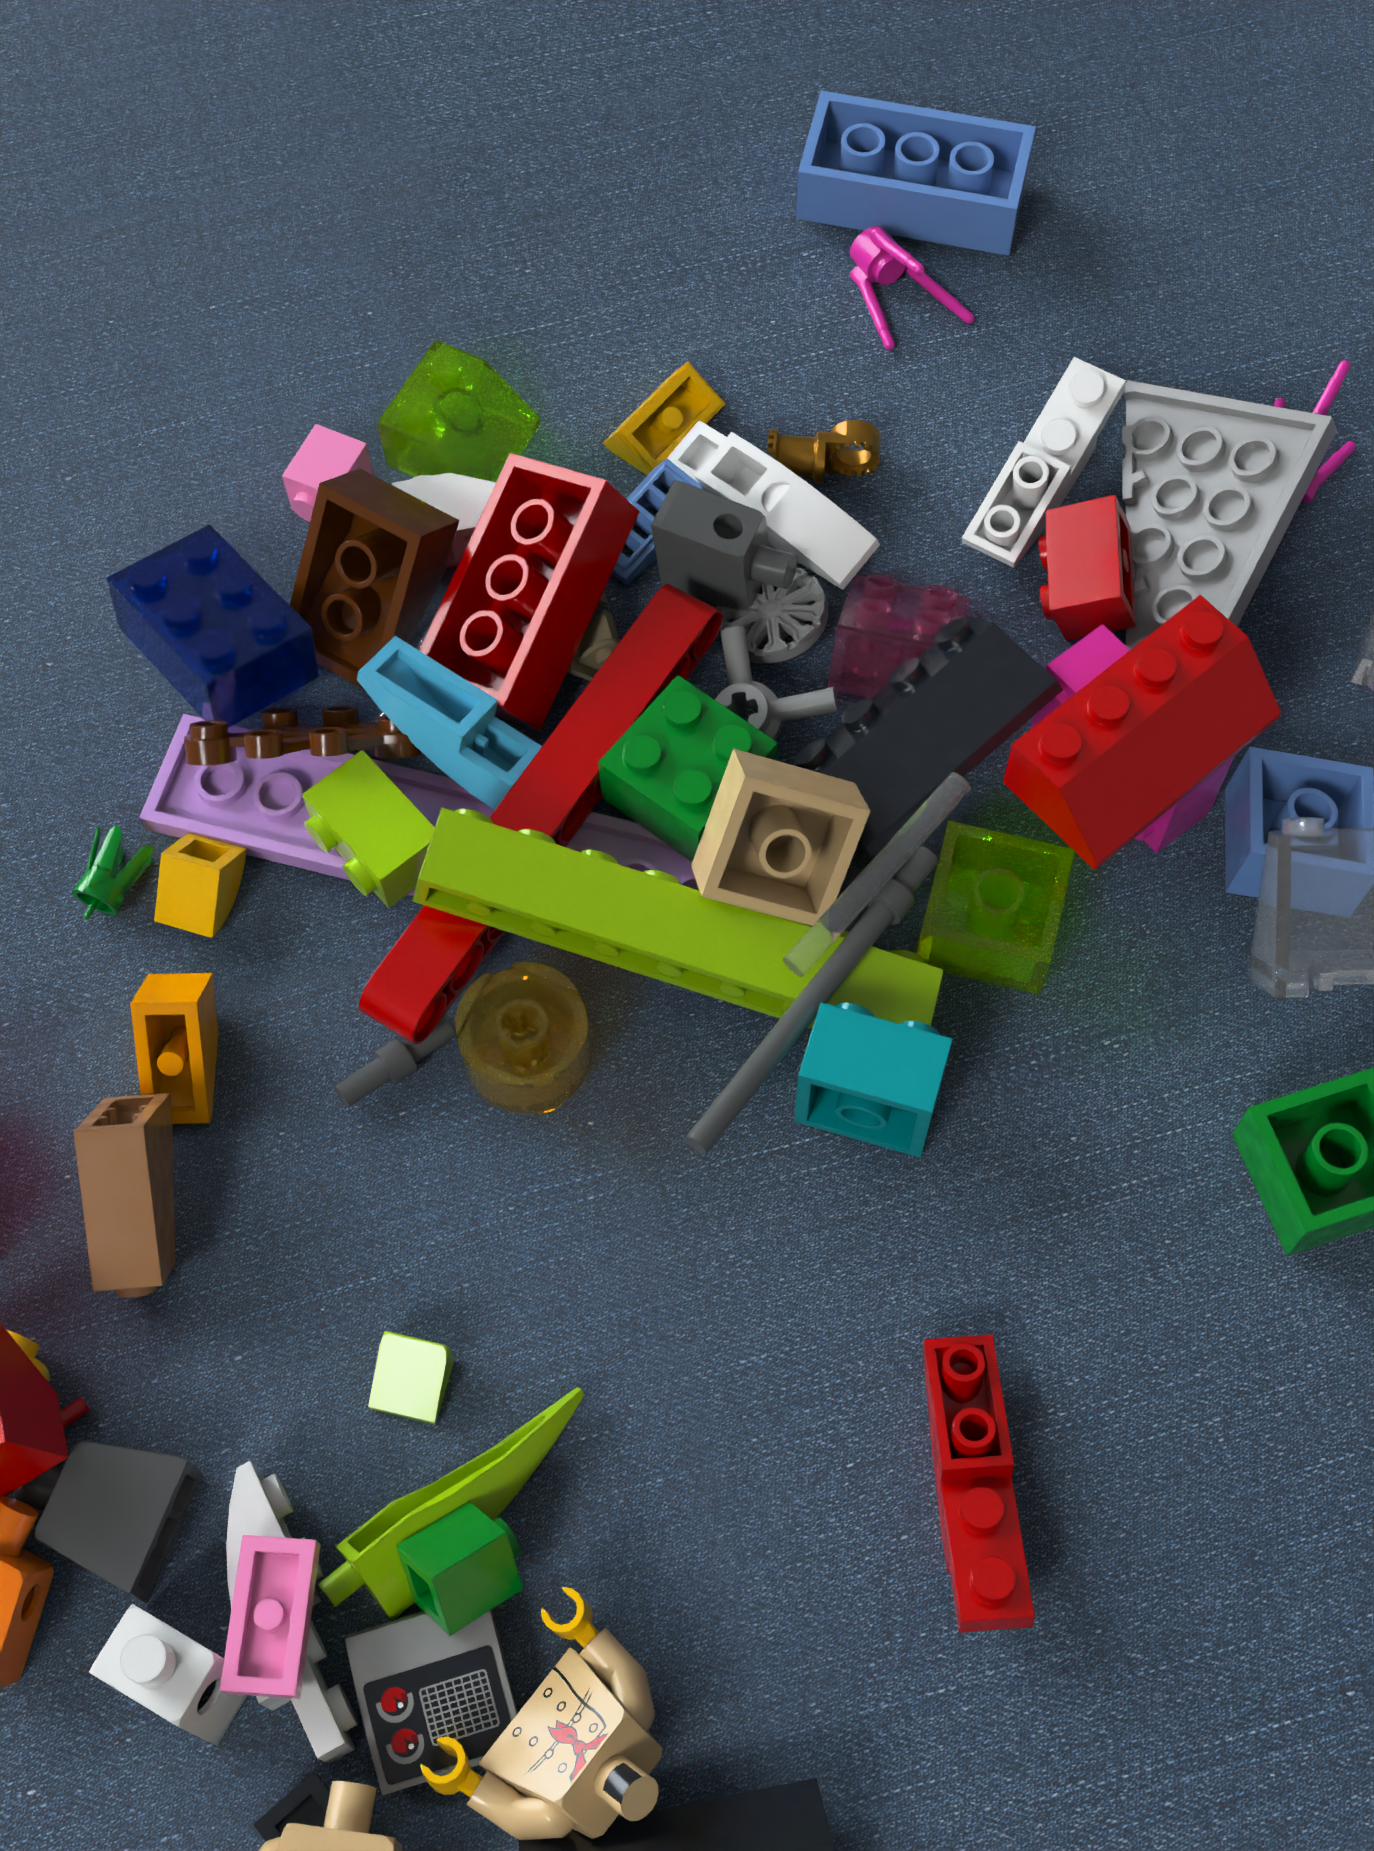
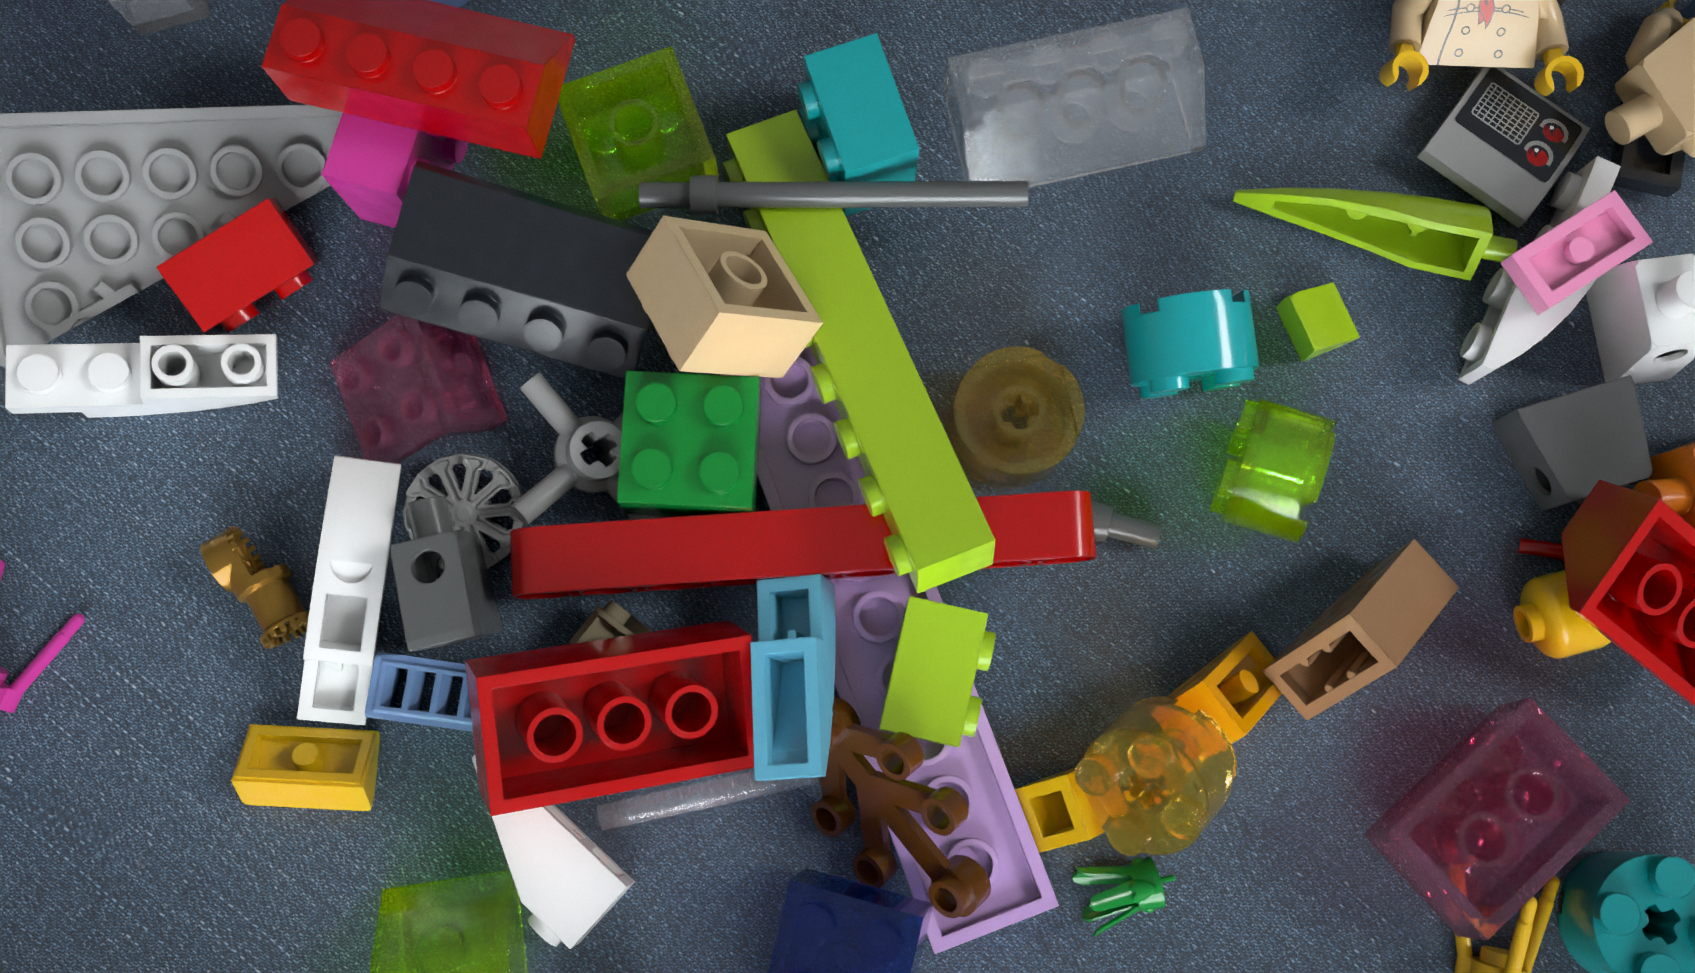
camera: 130 degrees left, 15 degrees up
reddish brown slope [280,469,459,689] -> none
green brick [396,1501,523,1636] -> none
clear bar [783,772,971,977] -> none
none -> clear slope [942,7,1206,188]
none -> clear yellow brick [1075,696,1237,856]
none -> teal brick [1121,289,1260,399]
none -> clear neon green brick [1209,398,1337,543]

